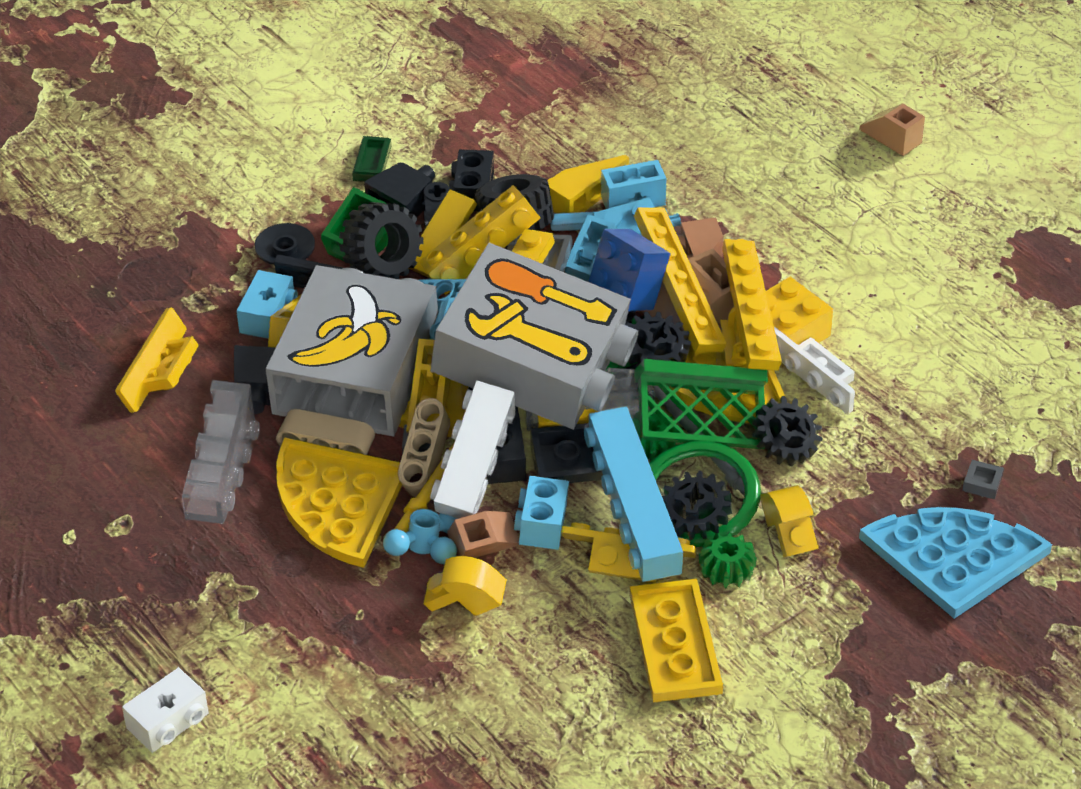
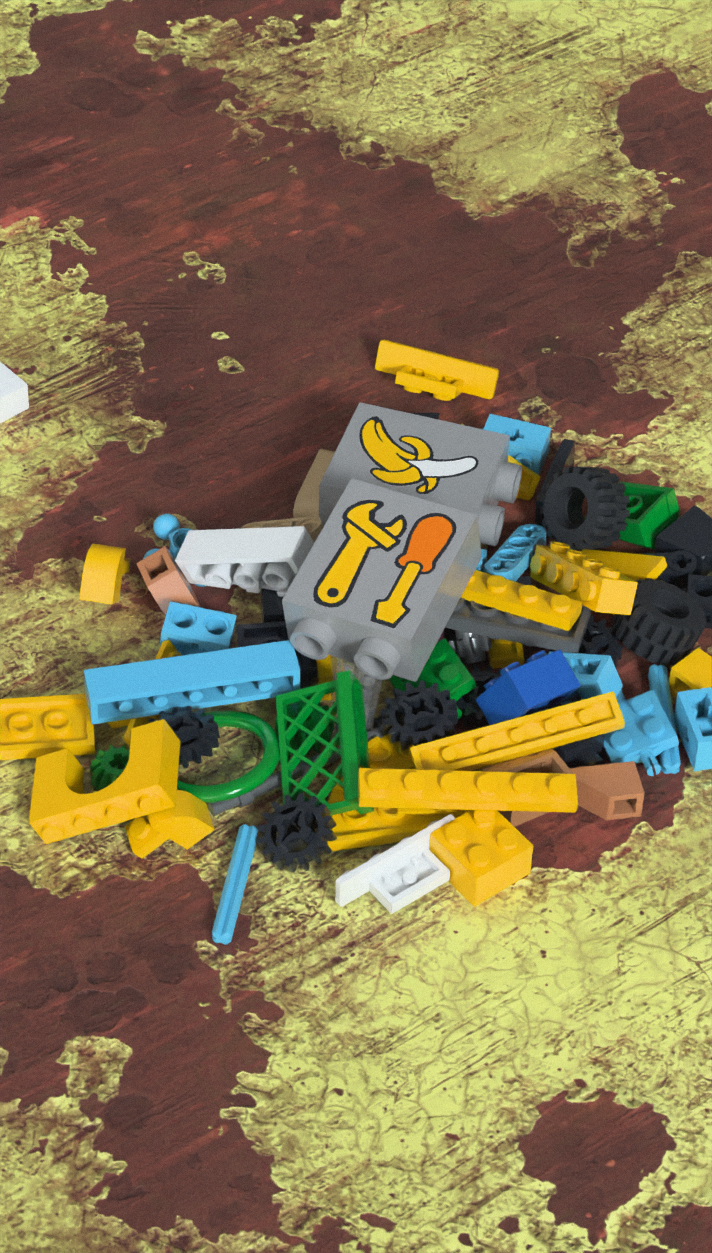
camera: 90 degrees right, 0 degrees up
clear wedge [182,380,259,524] -> none
black dish [255,223,315,265] -> none
yellow plate [276,437,402,568] -> none
medium azure plate [859,507,1052,619] -> none
dark grey plate [963,460,1004,499] -> none
none -> yellow arch [29,719,180,844]
none -> medium azure axle [212,824,258,945]

